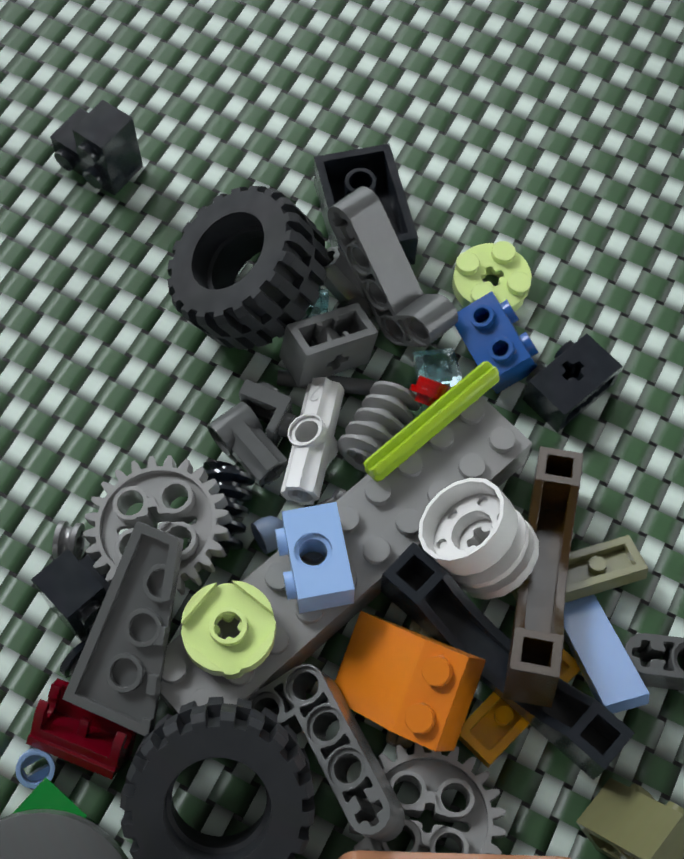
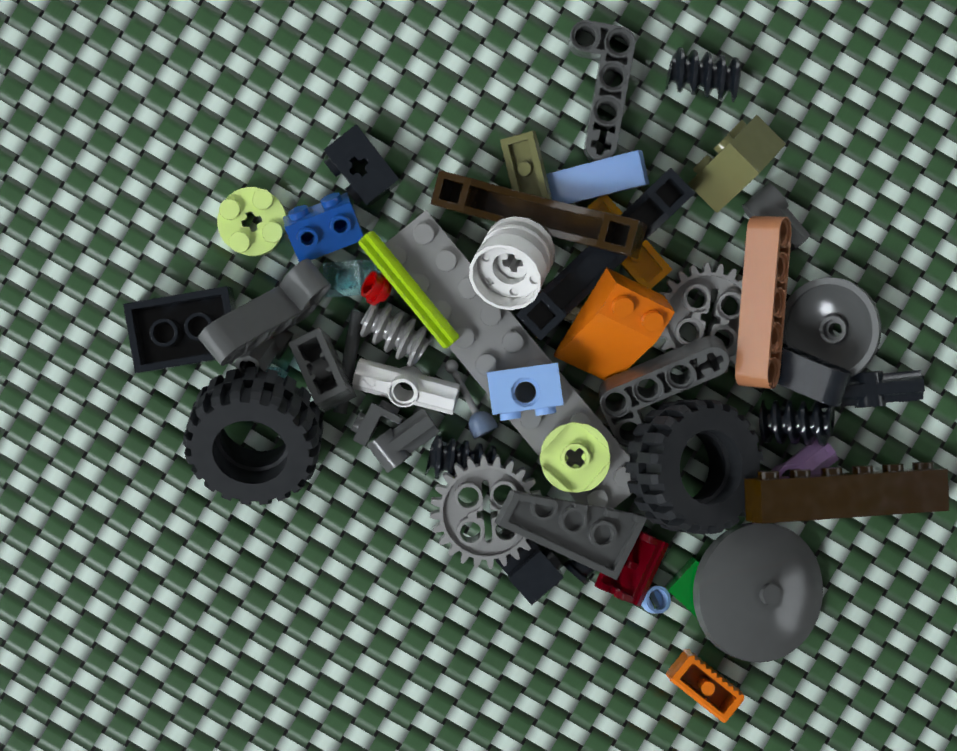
camera: 85 degrees left, 25 degrees up
black brick [50,100,143,196] -> none
flat silver bush [52,521,85,560] -> none

